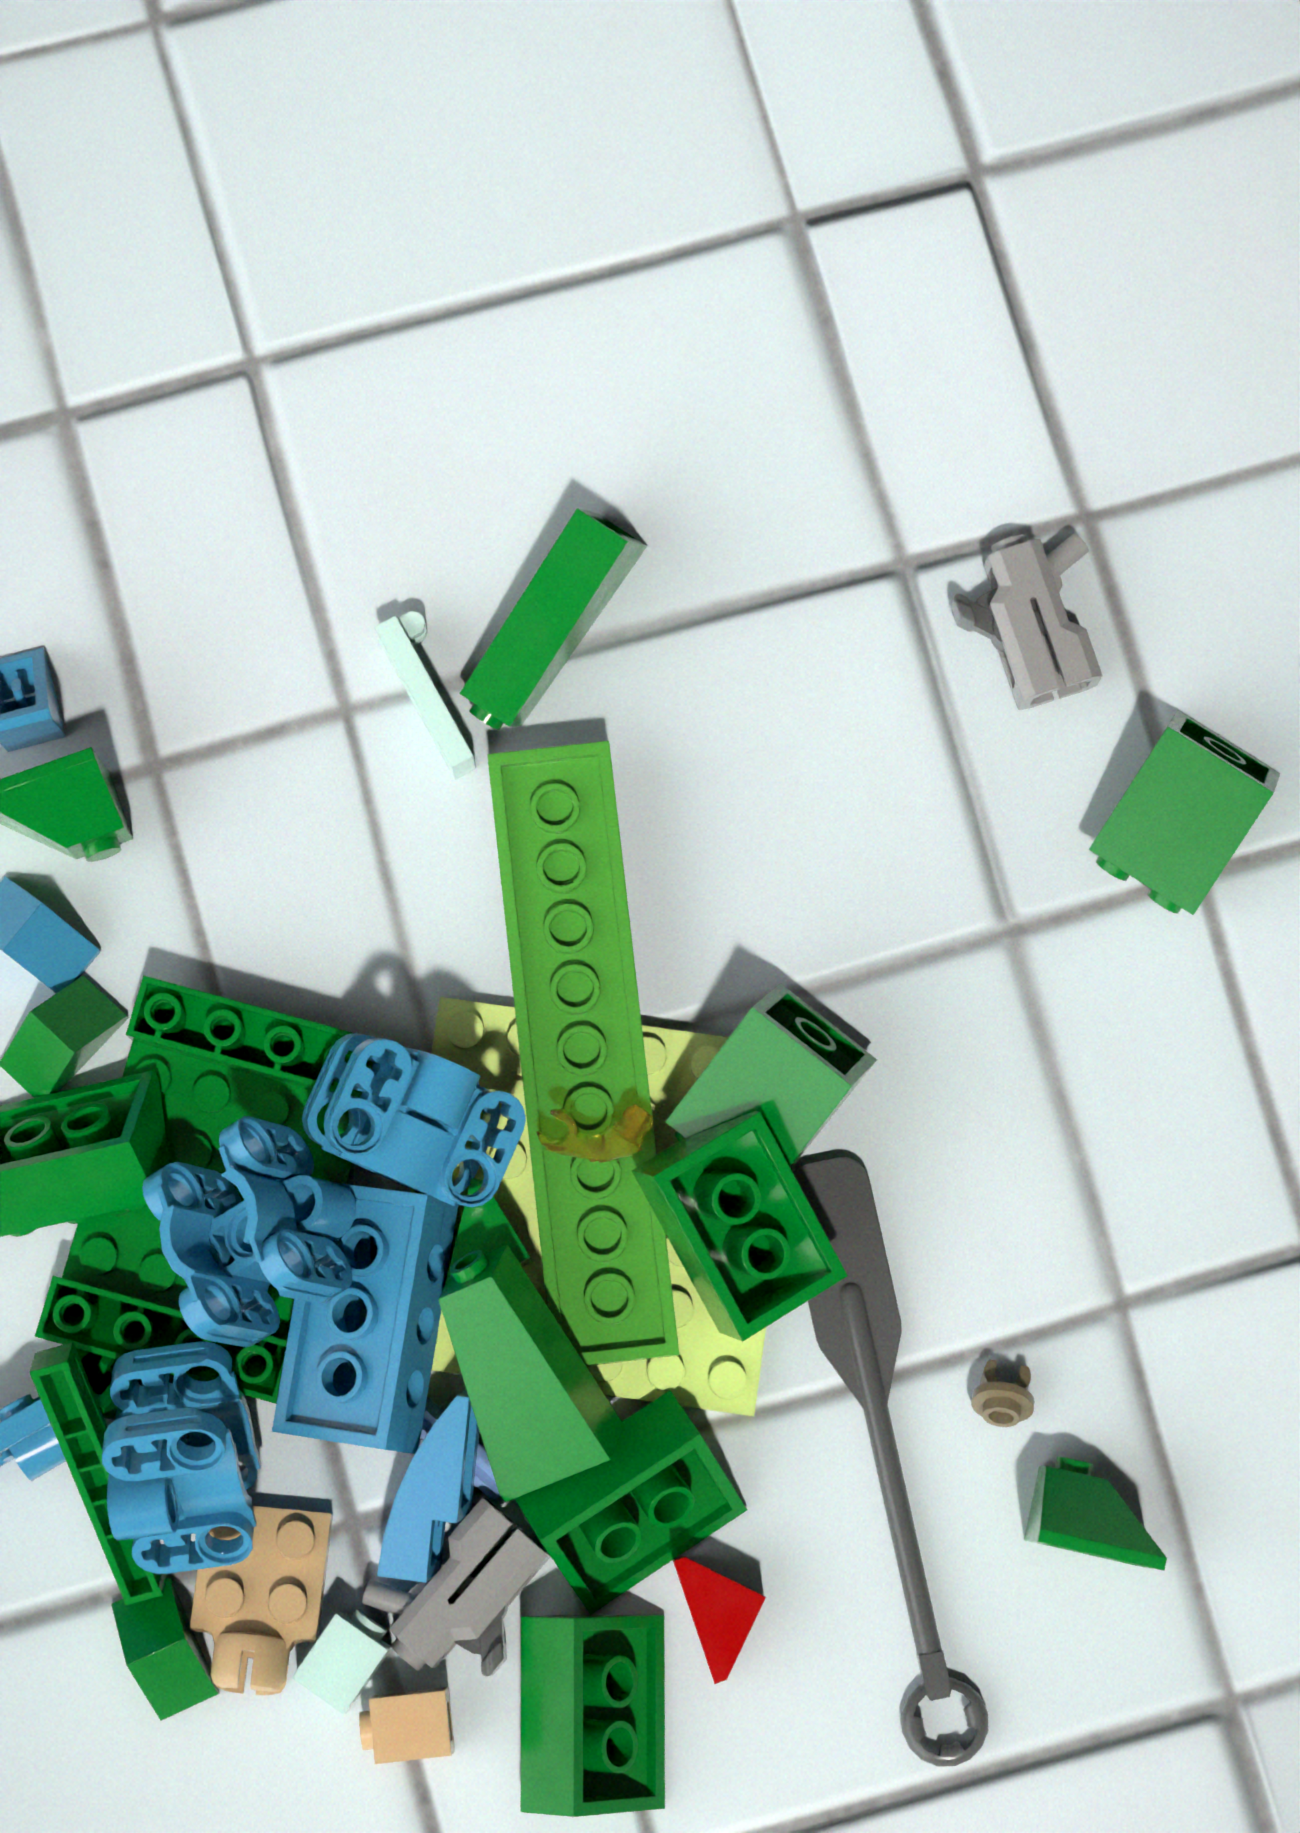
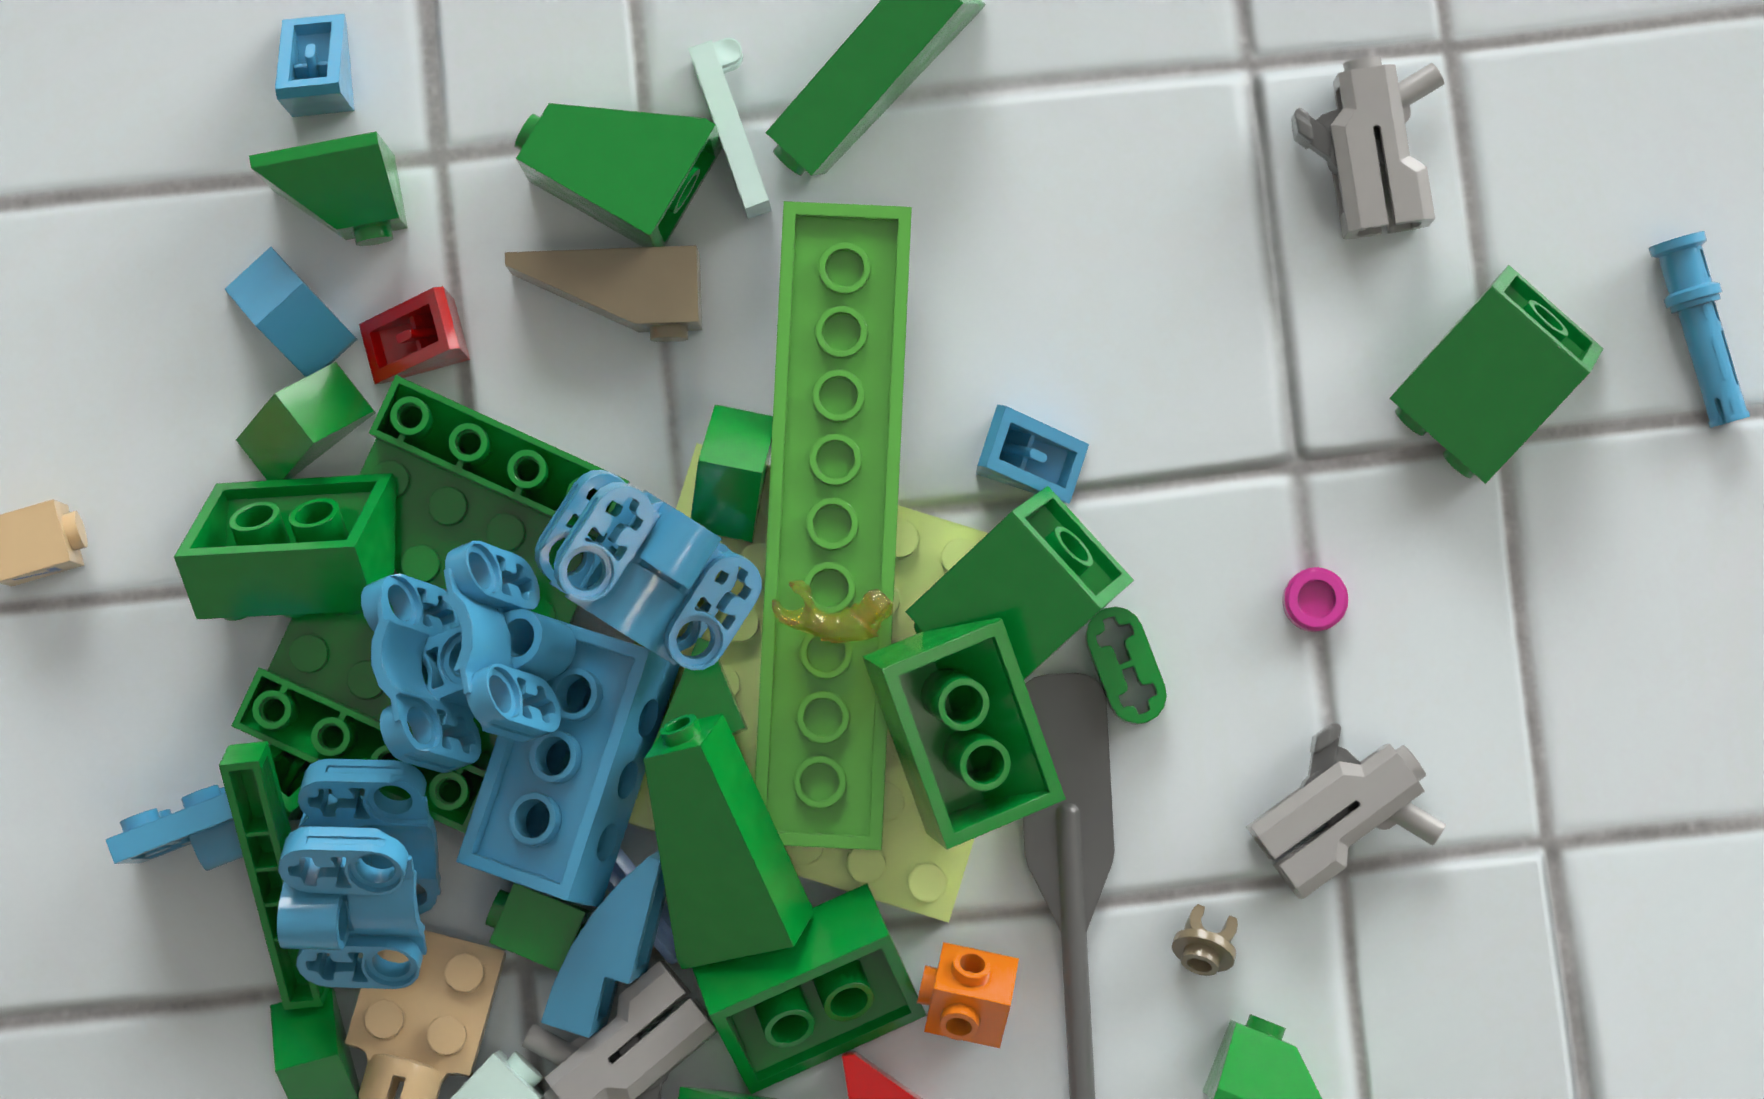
camera: 15 degrees right, 5 degrees up
none -> red slope [359,286,470,384]
none -> green brick [485,882,591,972]
none -> dark tan slope [505,245,702,342]
none -> green slope [514,103,722,247]
none -> green slope [691,405,773,543]
none -> orange brick [917,942,1019,1048]
none -> dark azure slope [976,404,1089,504]
none -> green beam [1085,606,1167,725]
none -> light grey piece [1246,723,1446,899]
none -> dark pink tile [1282,567,1348,632]

